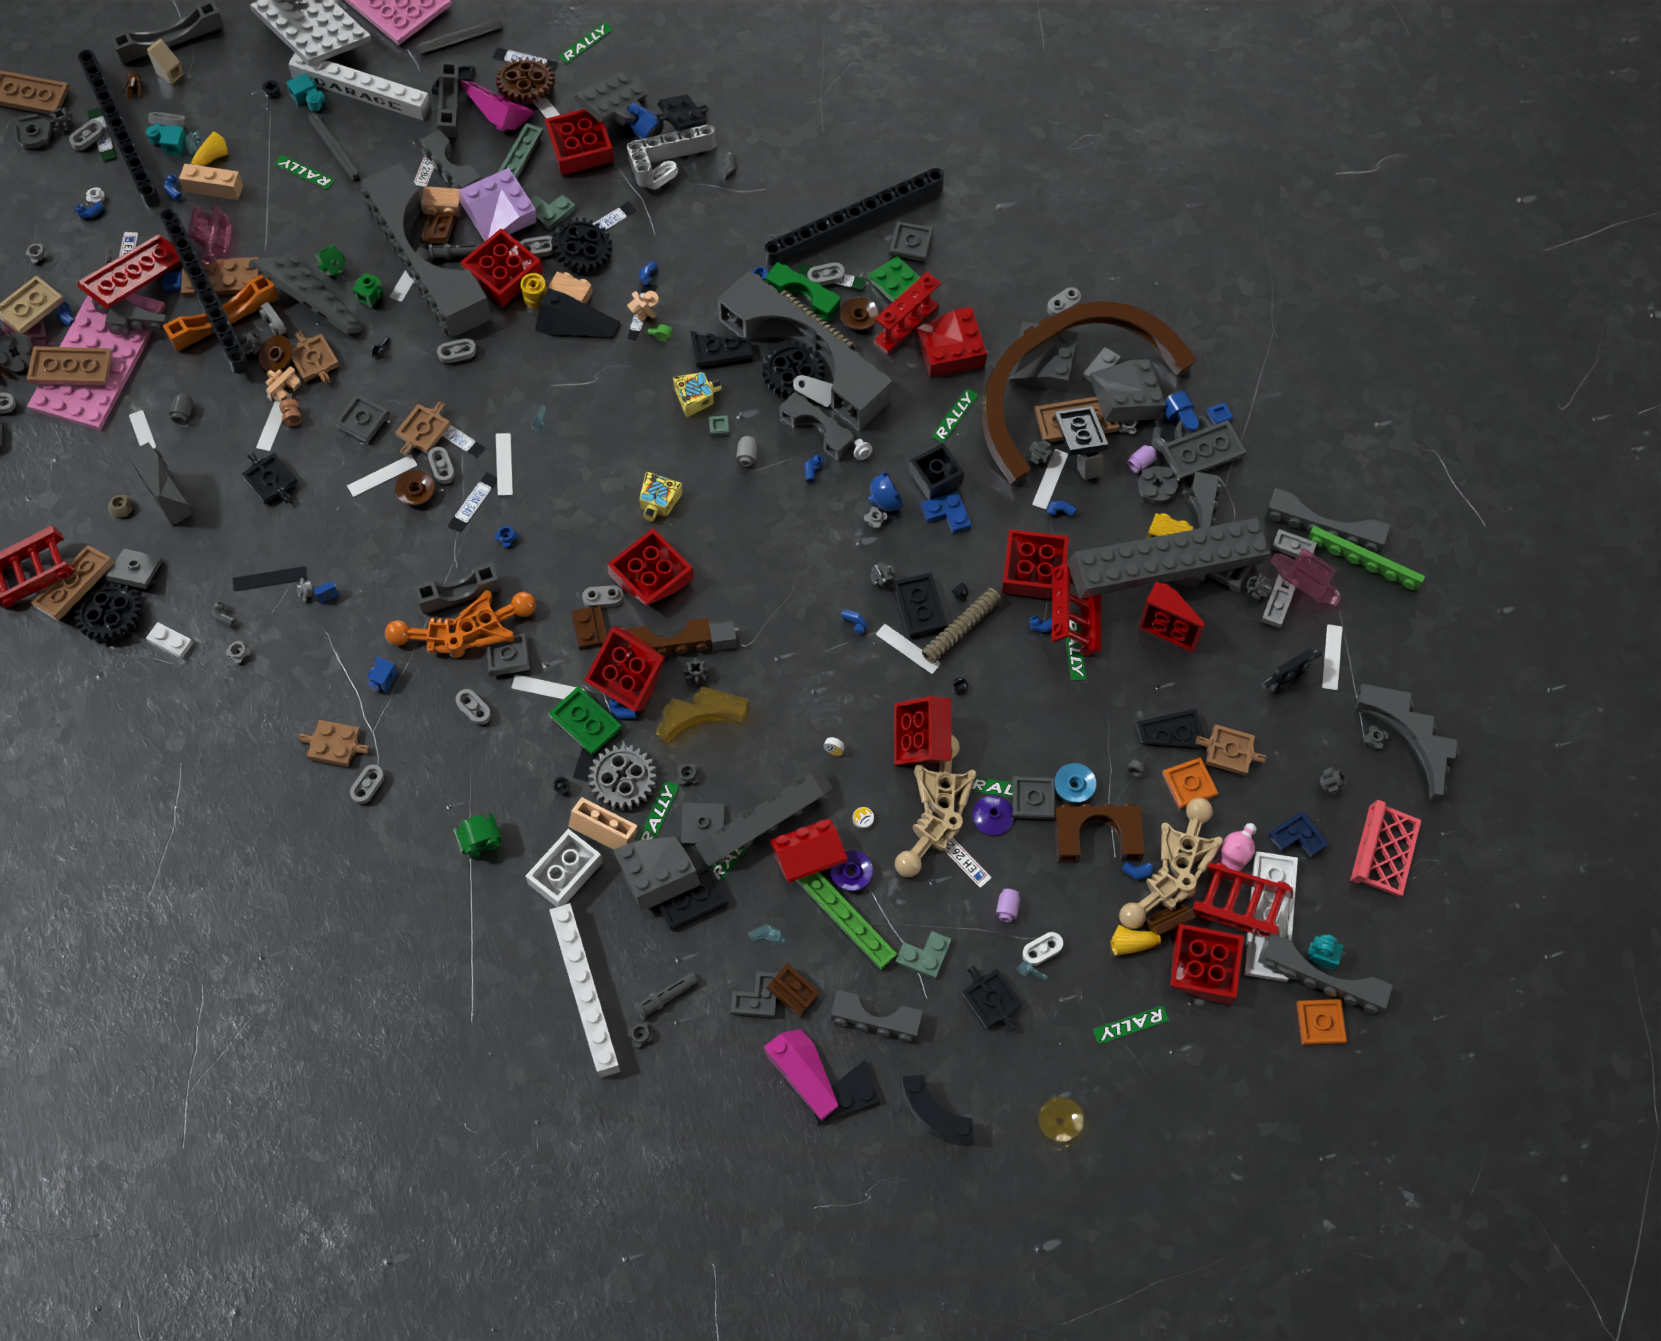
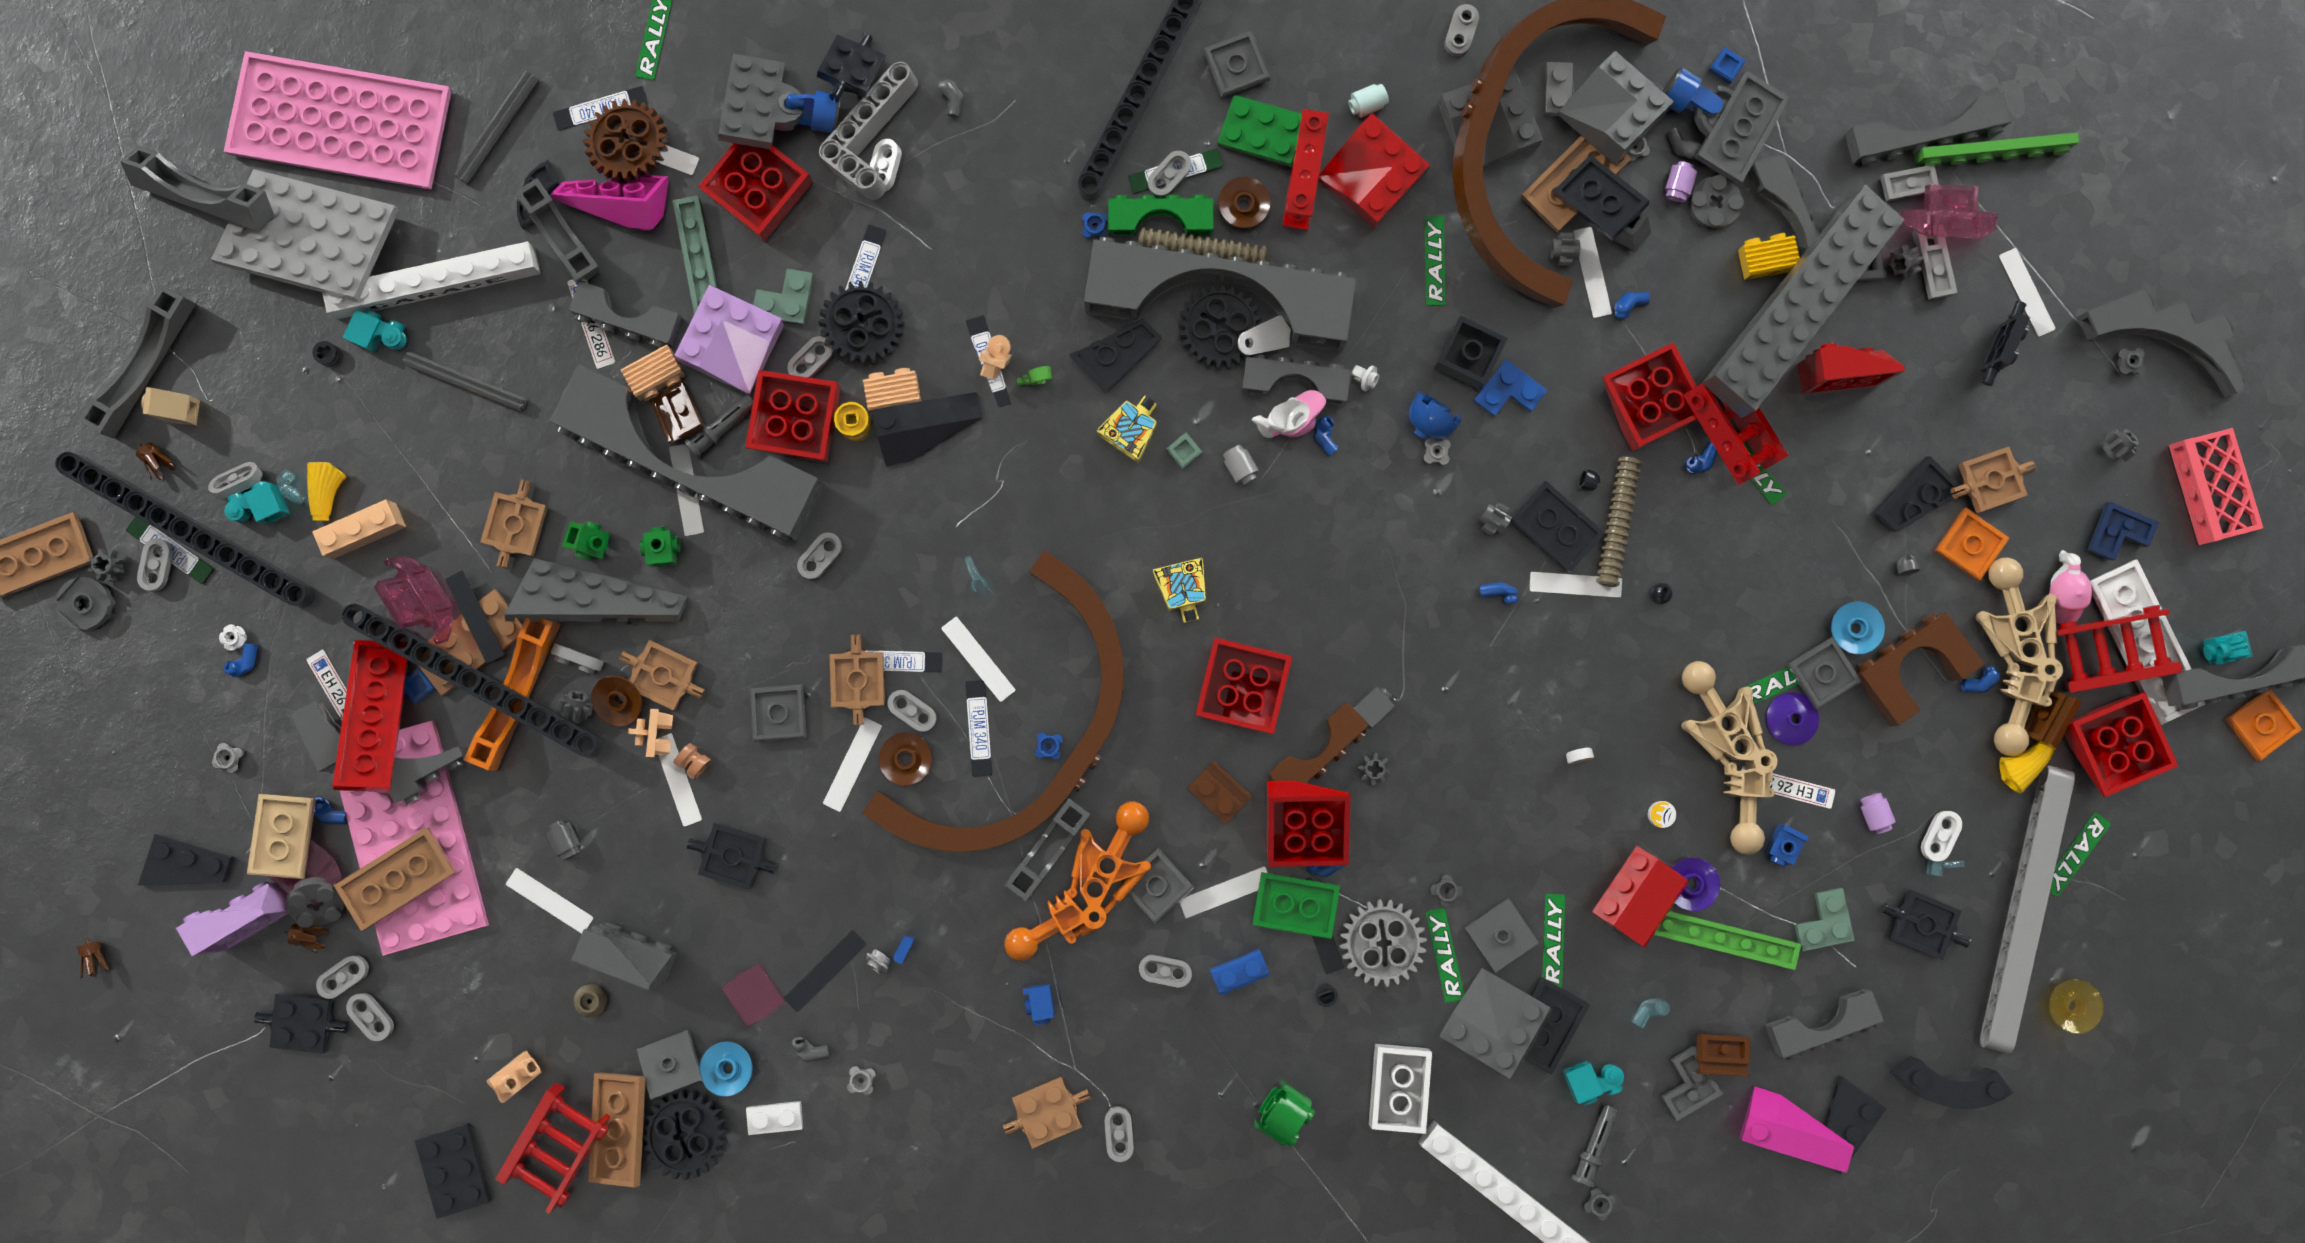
camera: 35 degrees left, 20 degrees up
blue arm [164,174,182,201] -> none
sticker [274,155,335,189] -> none
black hand [372,336,390,359] -> none
light nougat brick [568,797,638,850] -> none
light grey plate [582,585,623,608] -> none
blue arm [638,261,658,286] -> none
clear yellow arch [656,686,749,745] -> none
dark grey brick [695,767,833,866] -> none
red slope [894,696,952,765] -> none
none -> black sticker [445,570,504,664]
none -> medium nougat plate [480,480,548,569]
none -> light nougat hips [486,1051,542,1103]
none -> dark azure dish [700,1042,753,1096]
none -> clear pink piece [722,963,785,1027]
none -> reddish brown arch [862,550,1124,852]
none -> blue brick [1210,949,1270,996]
none -> white hair [1252,390,1326,438]
none -> light aqua brick [1348,84,1389,118]
none -> teal brick [1562,1061,1624,1106]
none -> blue brick [1764,824,1809,867]
none -> light grey beam [1980,765,2075,1054]

